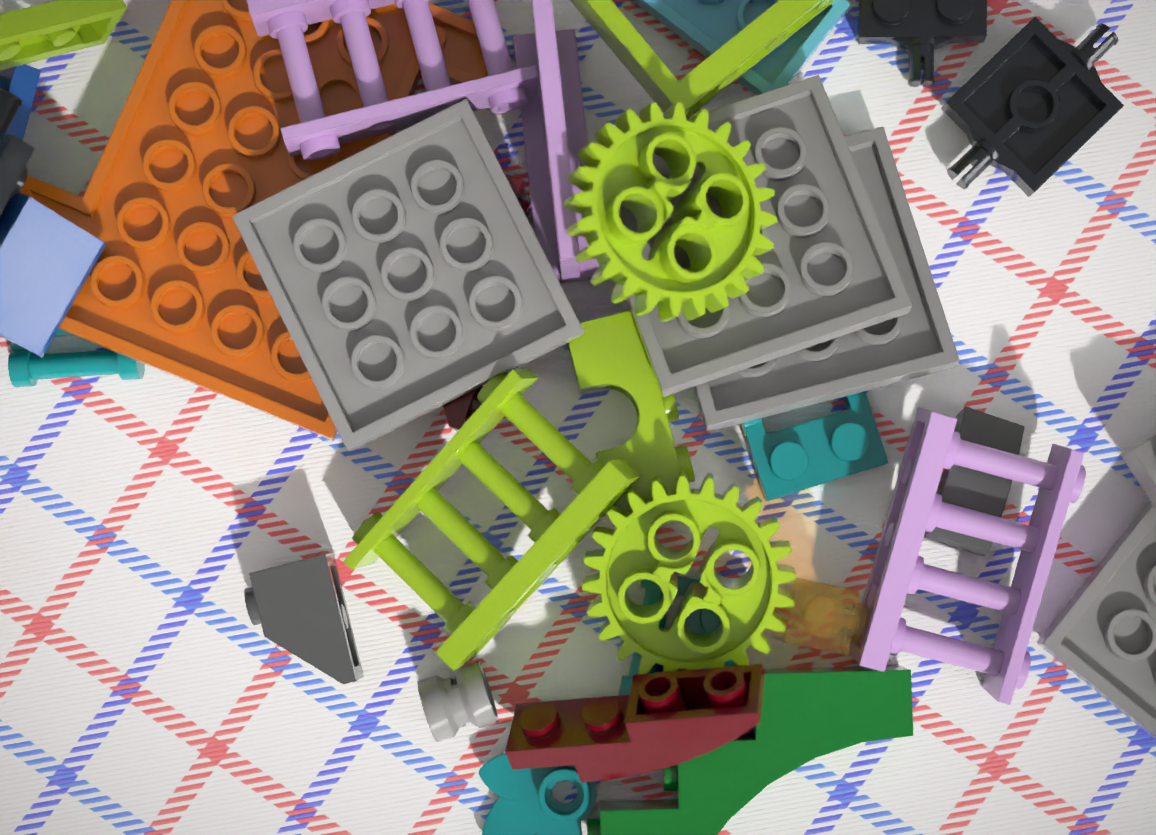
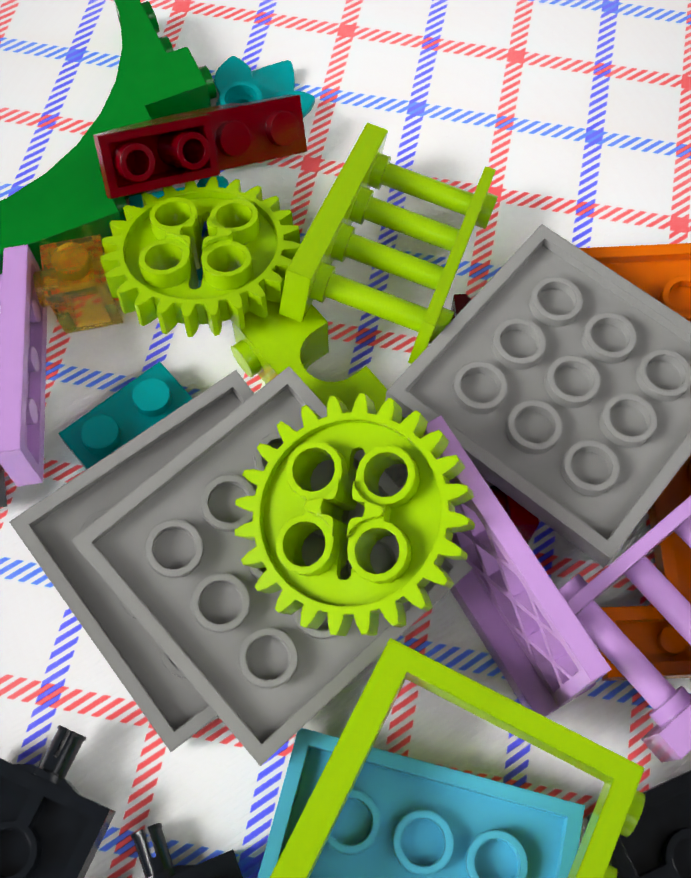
camera: 155 degrees right, 20 degrees down
dark grey slope [244,553,364,685] -> none
light grey wheel [417,661,499,742] -> none

